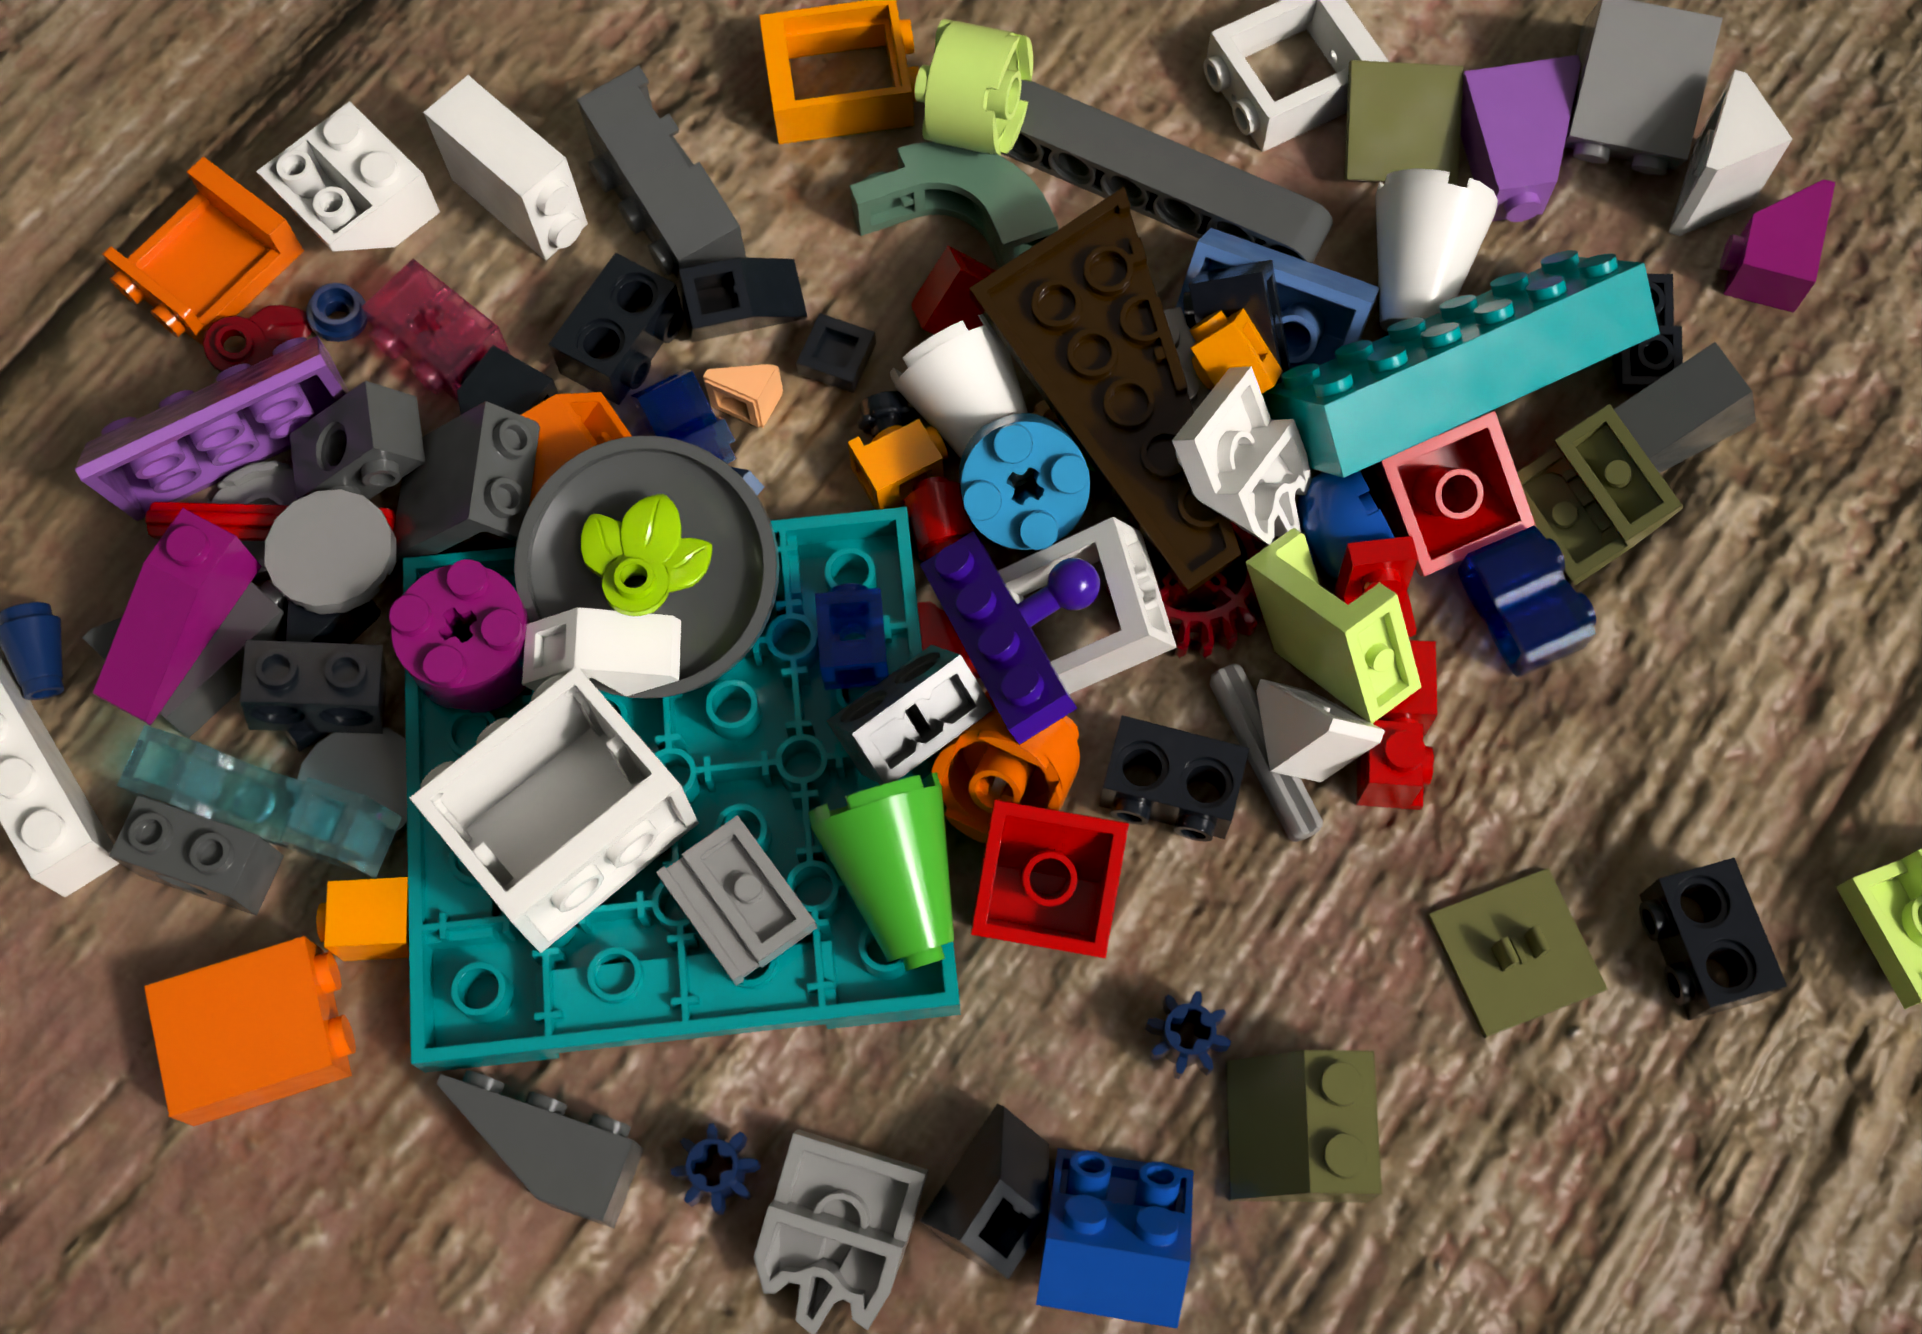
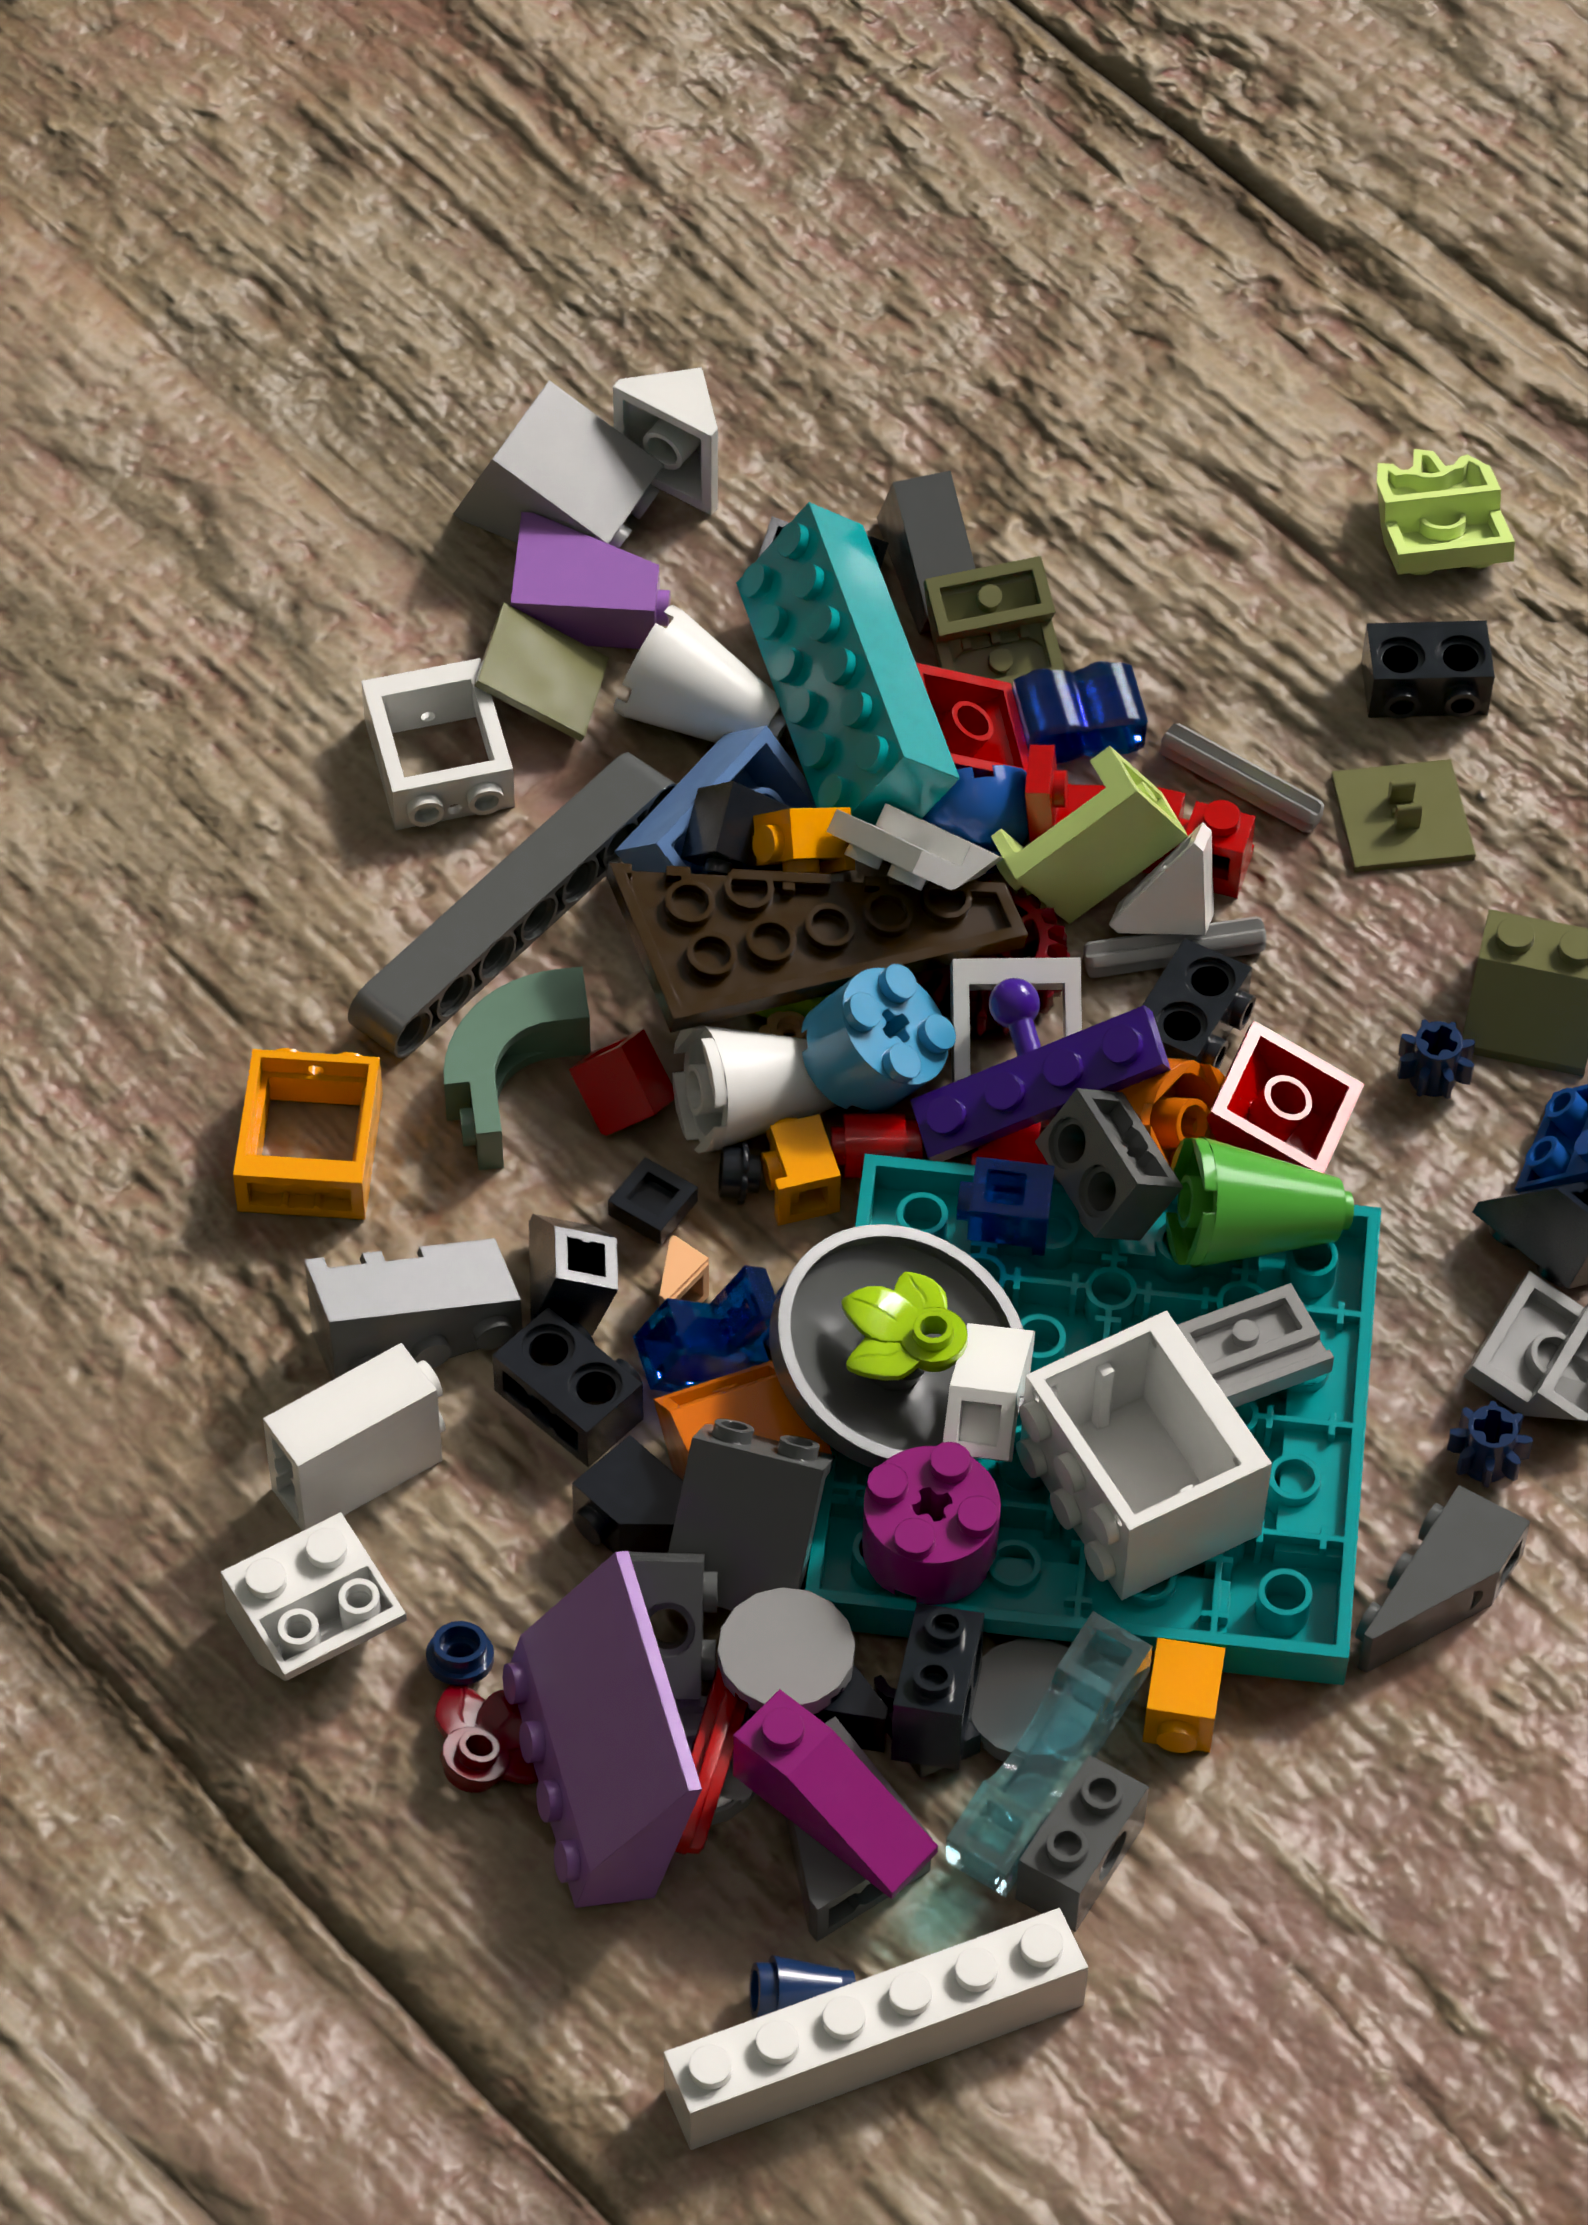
camera: 80 degrees left, 15 degrees down
orange panel [102,156,304,347] -> none
orange brick [144,936,356,1126] -> none
clear pink brick [362,259,511,401] -> none
yellowish green brick [914,19,1033,155] -> none
magenta slope [1720,179,1836,313] -> none
none -> light grey axle [1160,723,1324,833]

